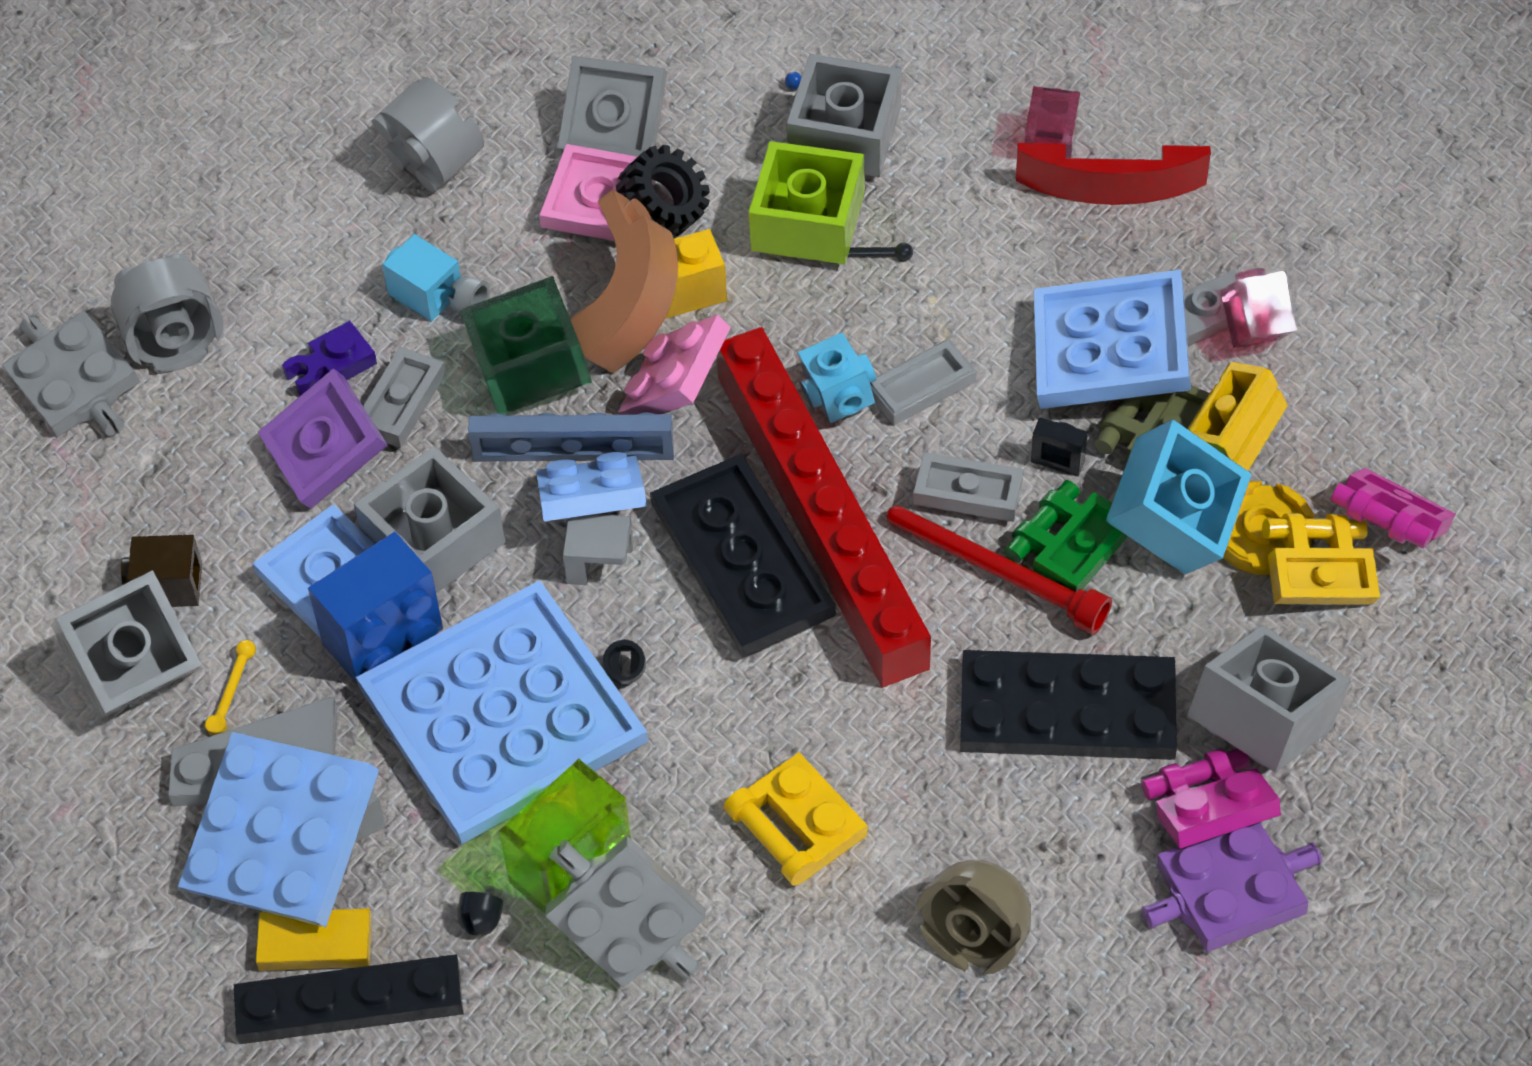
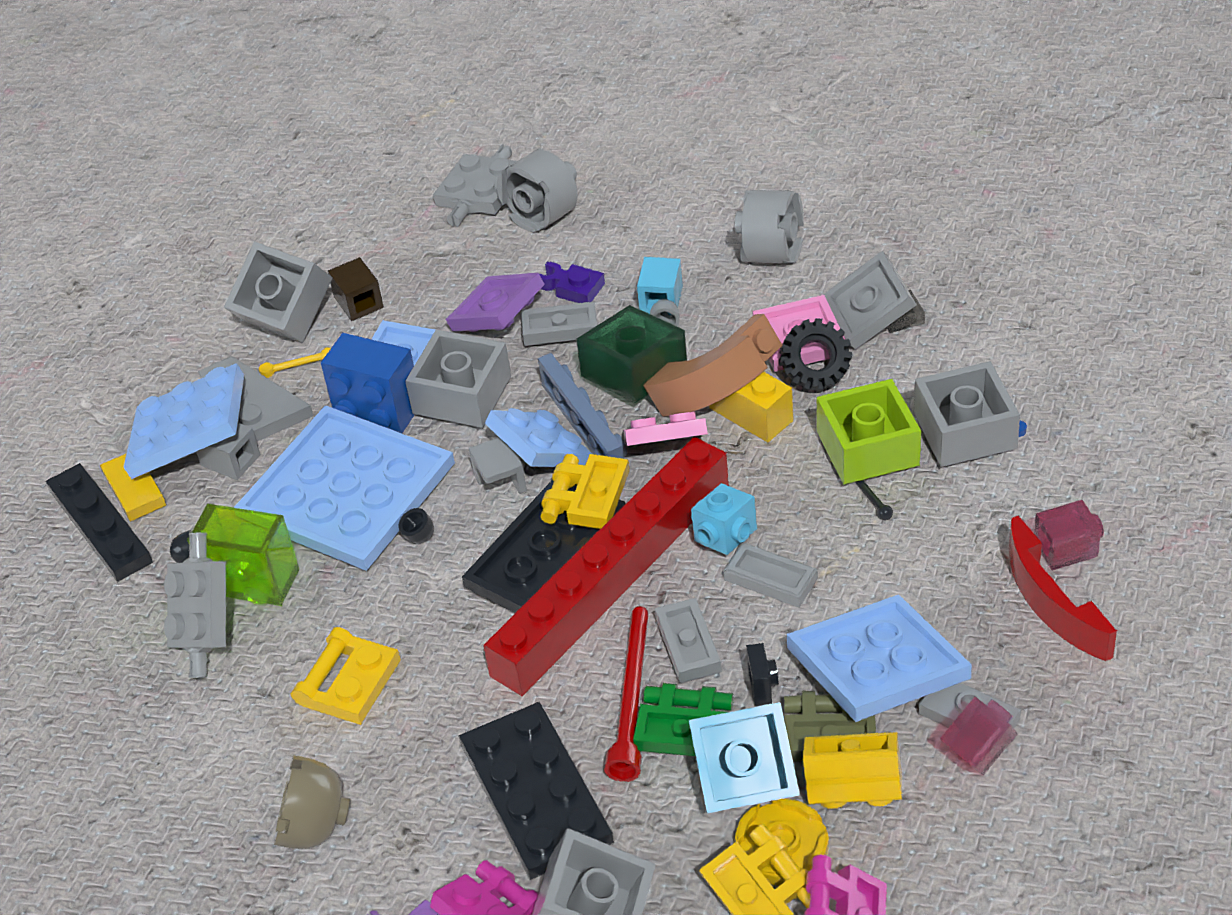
camera: 65 degrees right, 10 degrees down
none -> yellow plate [541,454,630,529]

